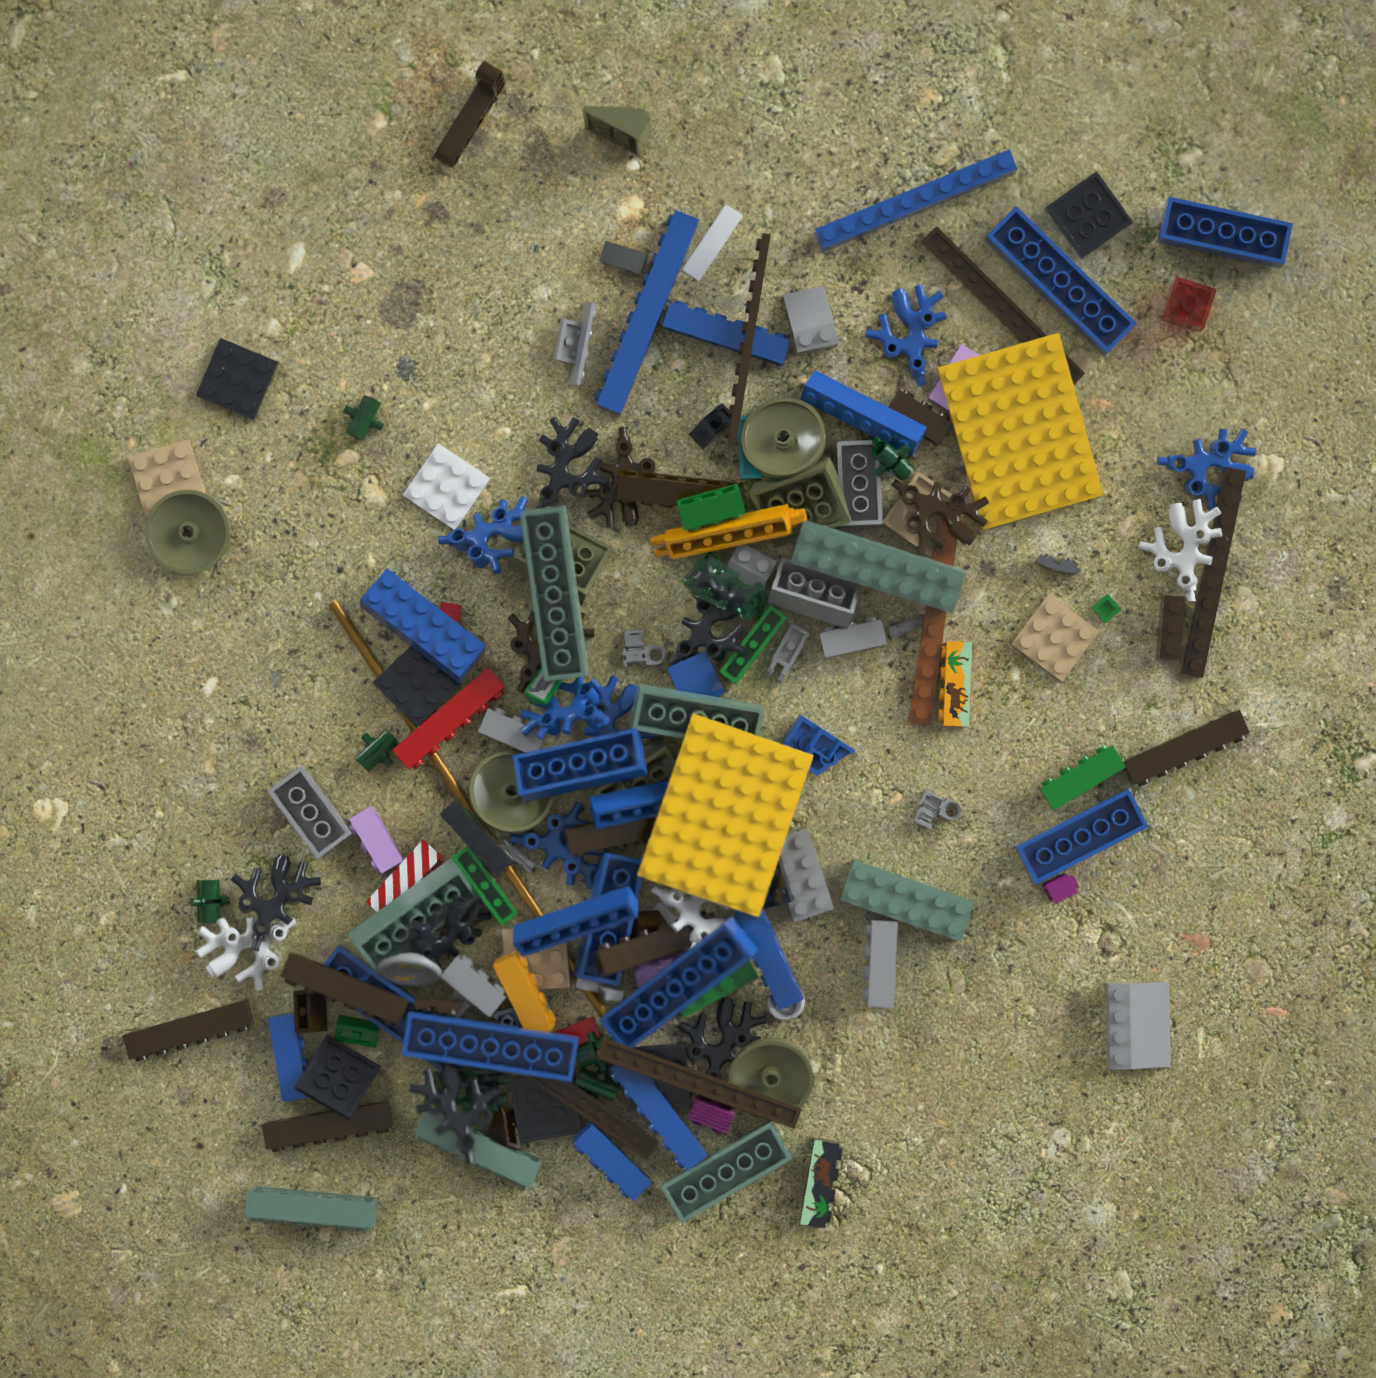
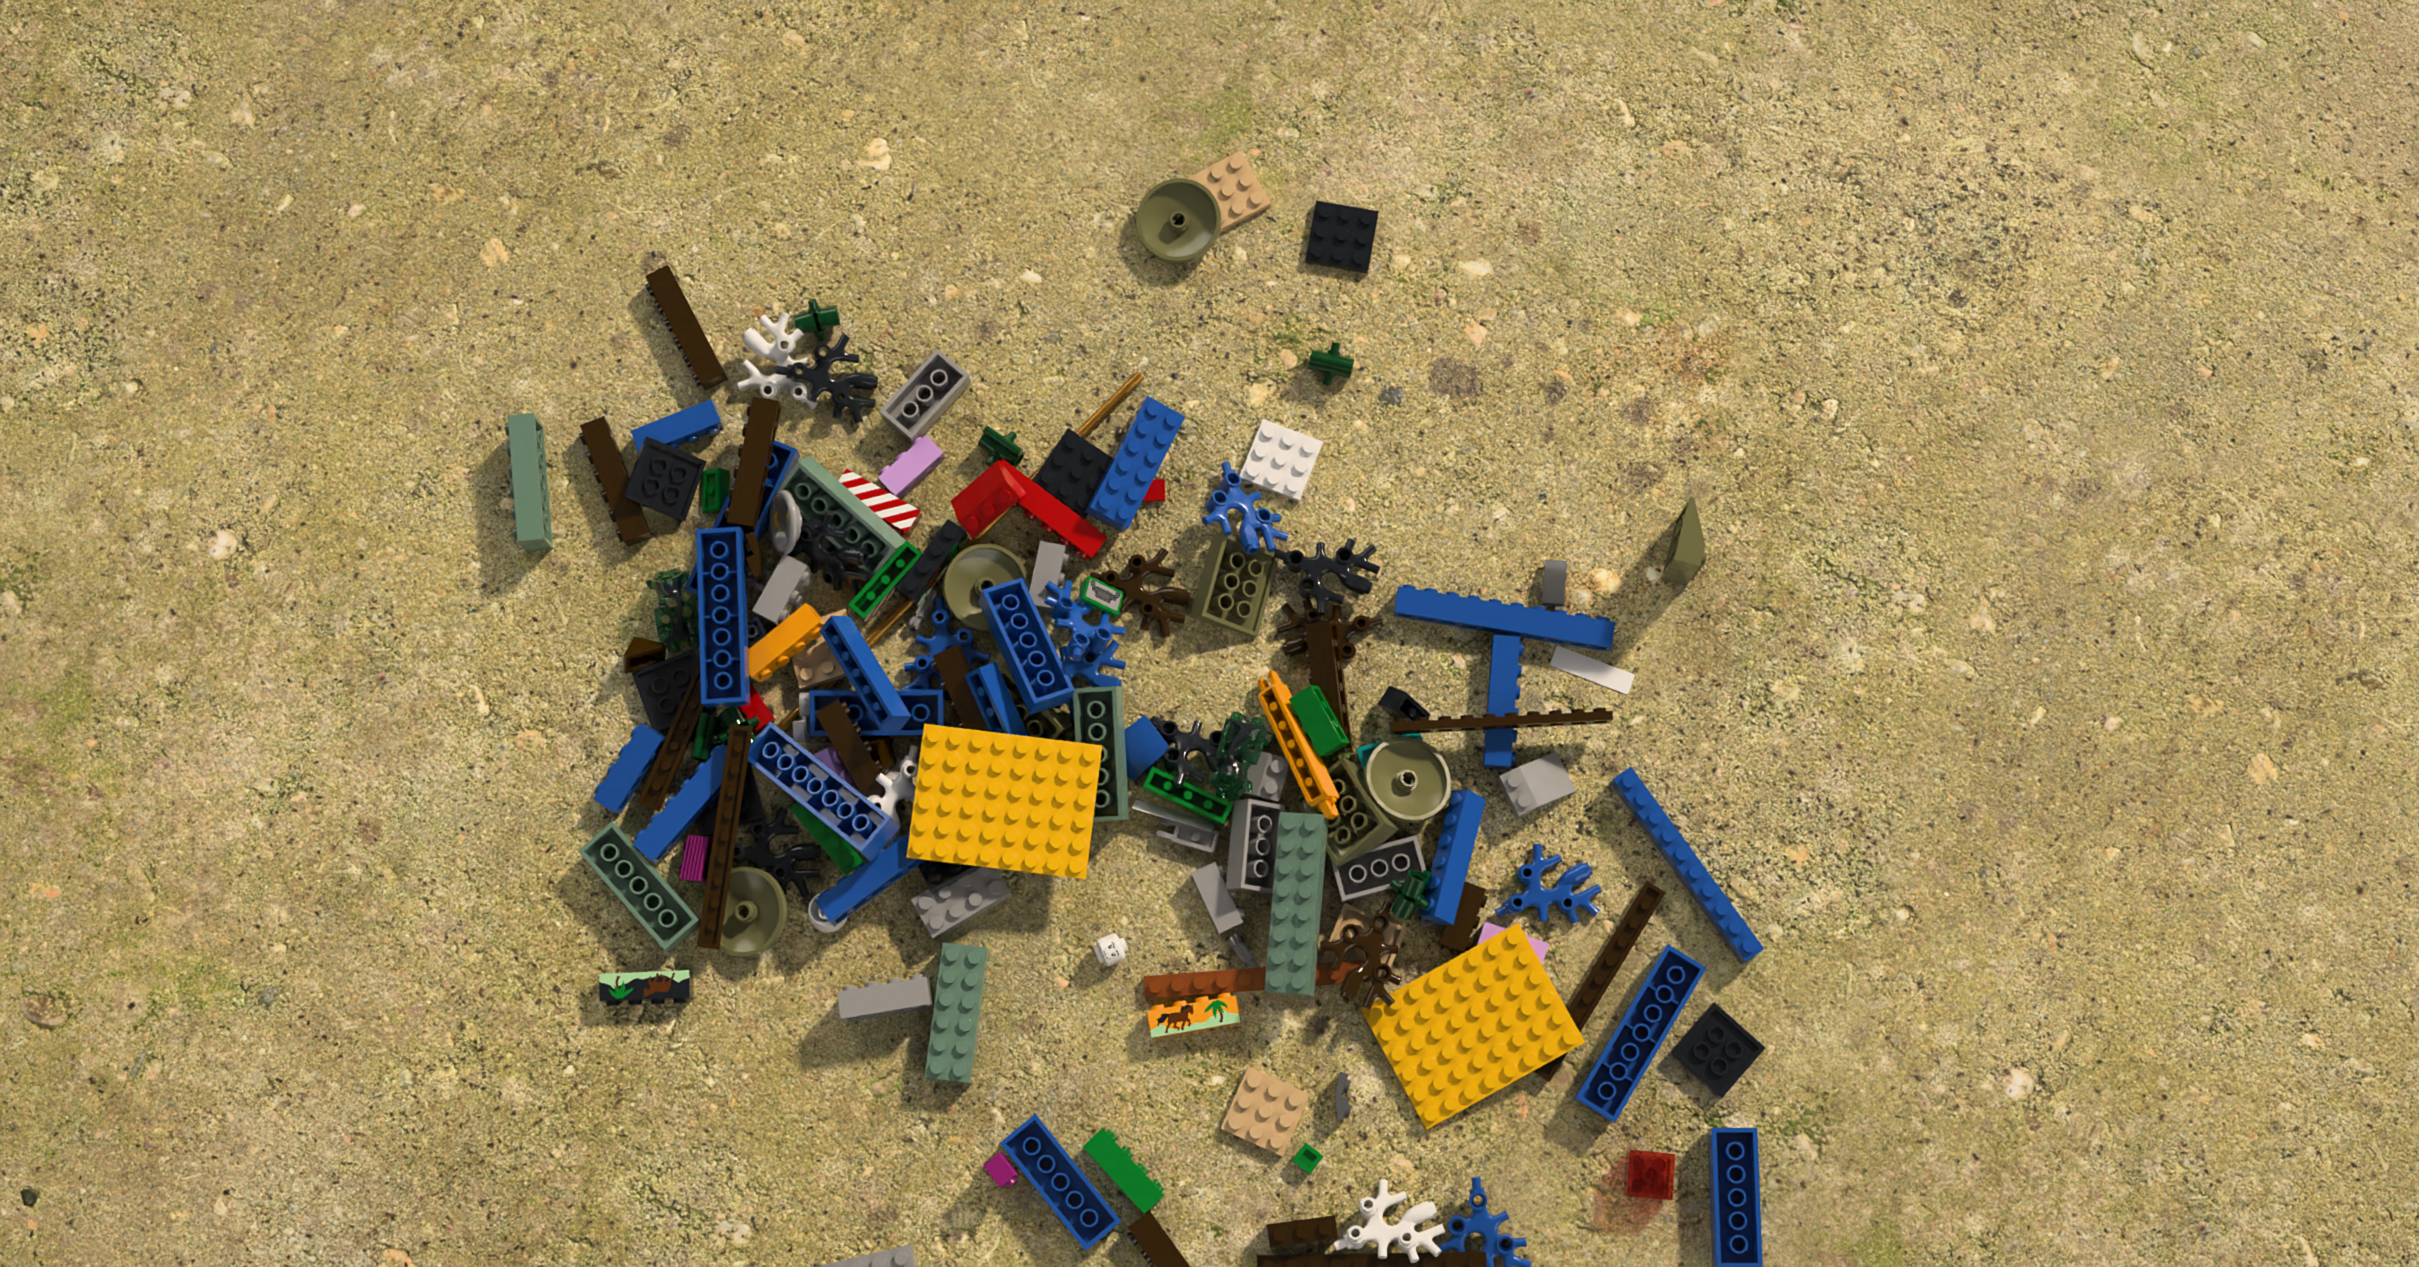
camera: 75 degrees right, 10 degrees down
dark brown brick [293,990,328,1033] -> none
black plant [409,1064,500,1165] -> none
sand green brick [414,1108,543,1189] -> none
dark brown beam [434,60,506,168] -> none
sand green brick [520,505,589,681] -> none
light grey bracket [553,302,596,386] -> none
light grey piece [623,629,665,667] -> none
blue slope [780,714,855,776] -> none
light grey piece [914,788,962,829] -> none
none -> red slope [951,460,1027,538]
none -> white head [1093,933,1128,966]
none -> white sticker [1132,800,1215,832]

